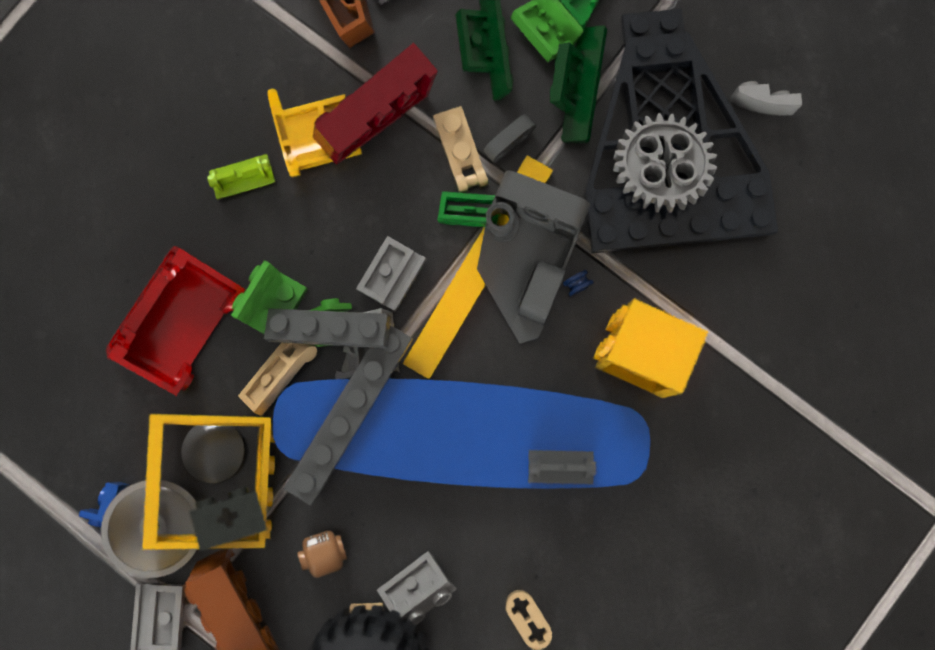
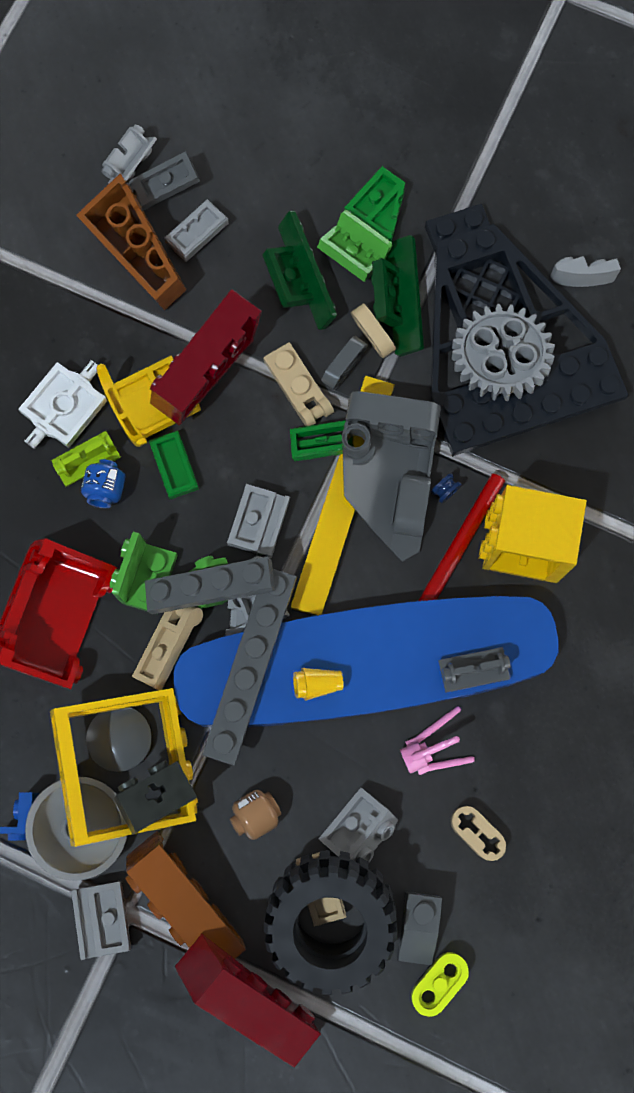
camera: 15 degrees left, 5 degrees down
none -> white plate [18,360,107,449]
none -> blue head [81,459,126,508]
none -> green tile [149,431,199,500]
none -> yellow cone [293,668,343,701]
none -> tan beam [351,303,396,359]
none -> bright pink plant [400,706,475,775]
none -> red piece [418,473,505,601]

